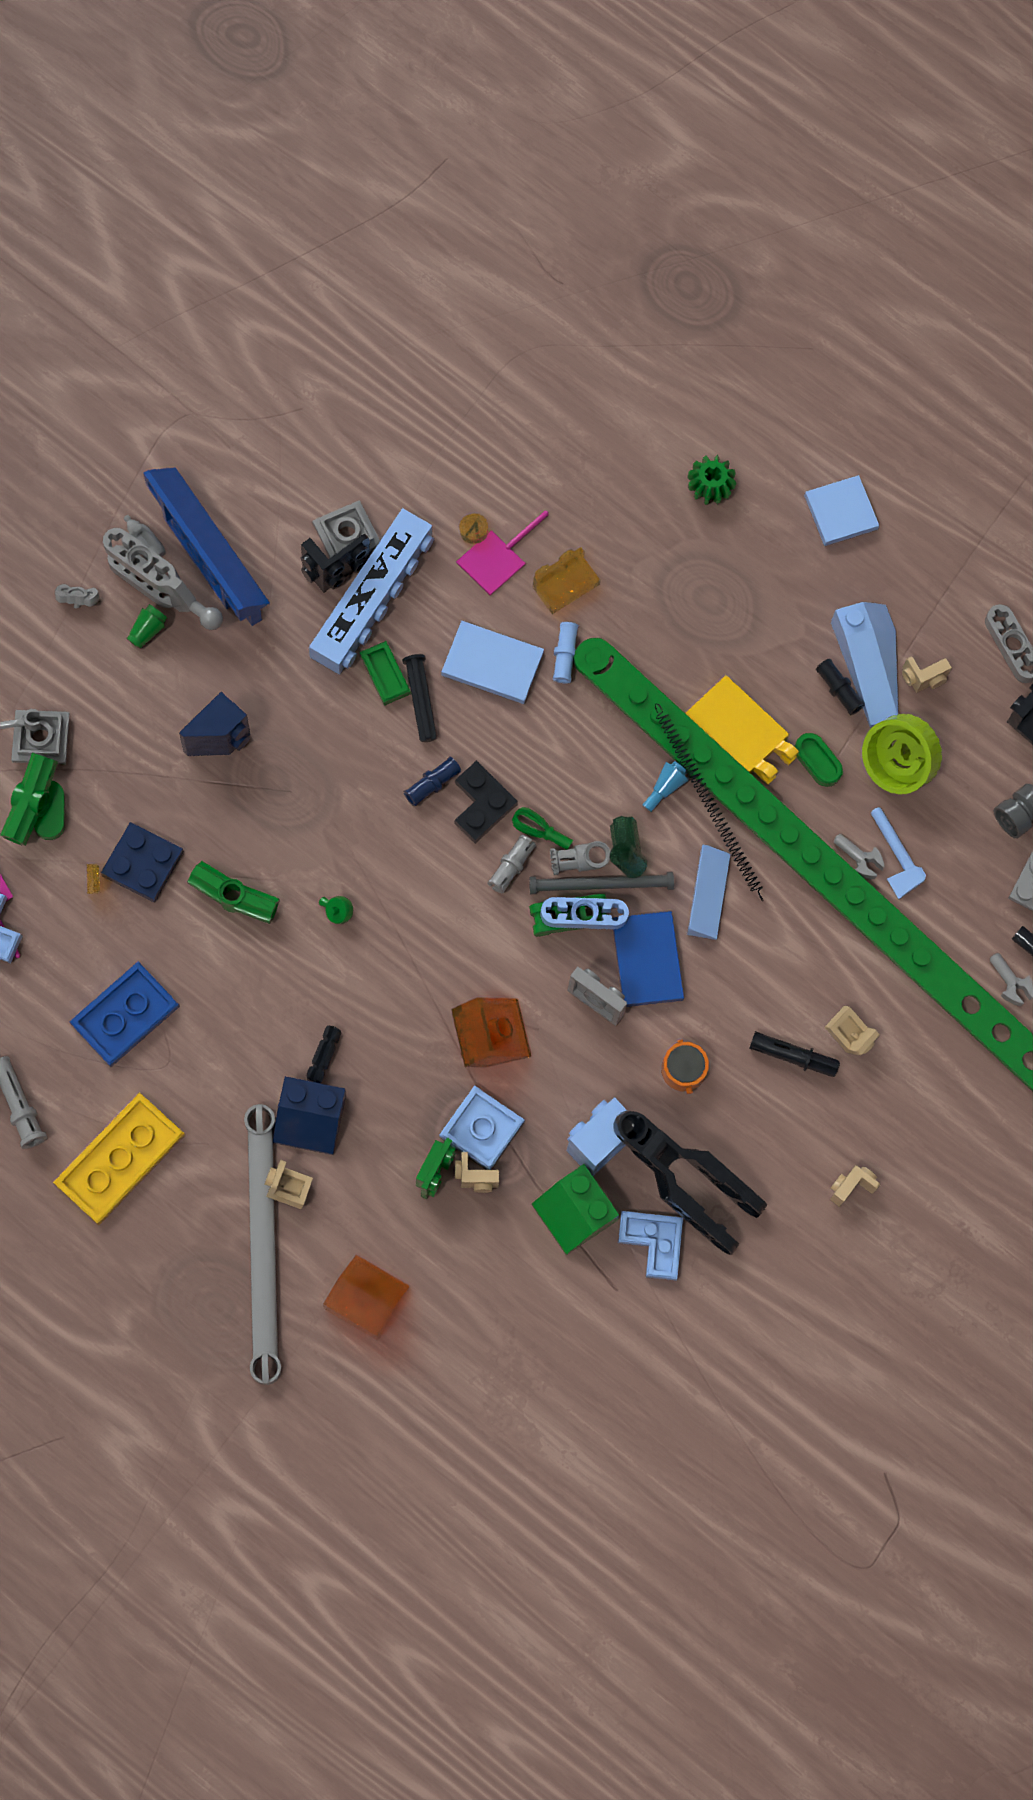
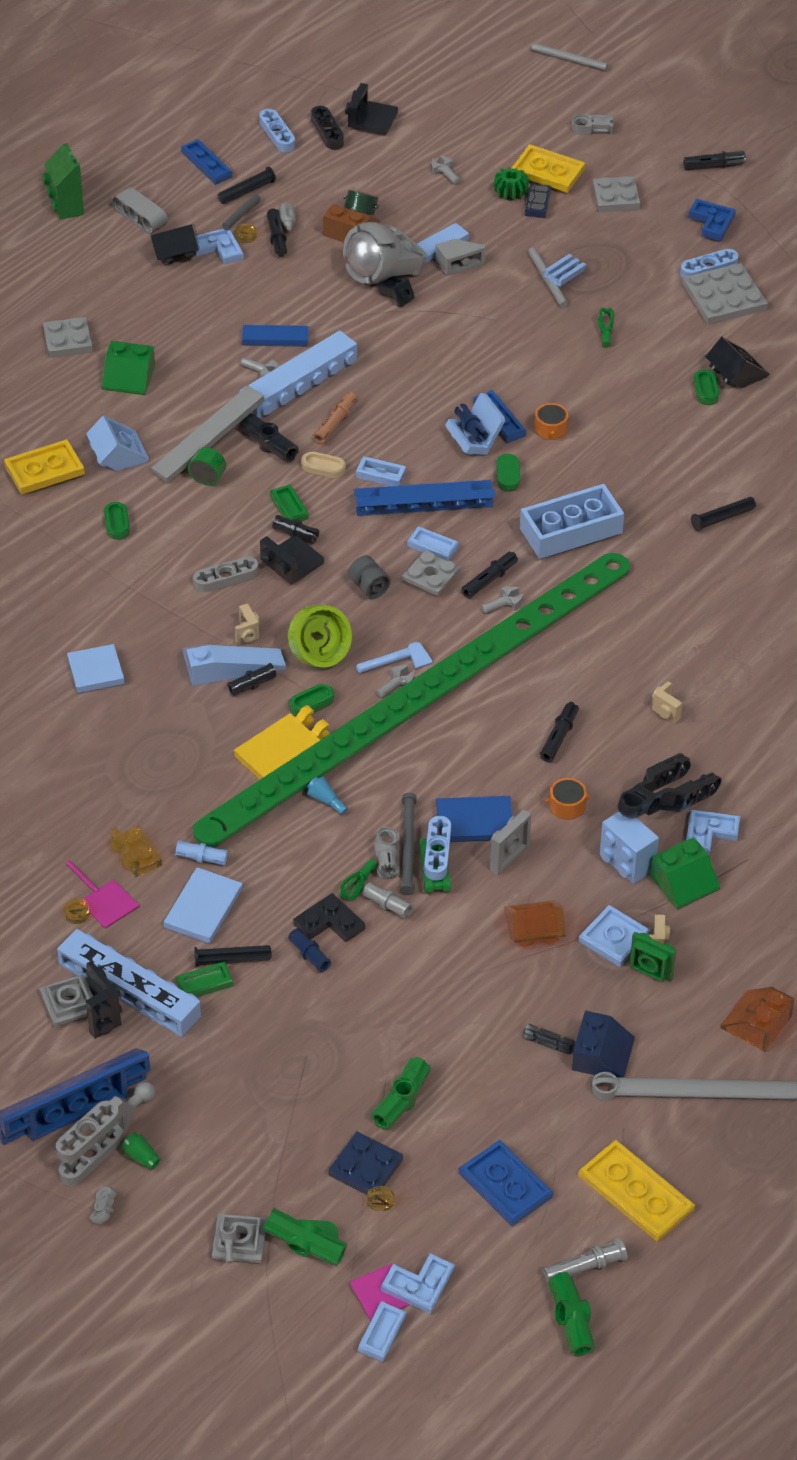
camera: 80 degrees left, 25 degrees down
light grey piece [124,515,166,560] -> none
dark blue slope [179,692,251,756] -> none
tan bracket [264,1160,313,1209] -> none
green piece [319,896,353,924] -> none
clear green piece [609,816,648,878] -> none
black piece [655,703,764,901] -> none
green gear [687,455,736,505] -> none
light blue slope [687,845,730,940] -> none
tan bracket [825,1006,880,1055] -> none

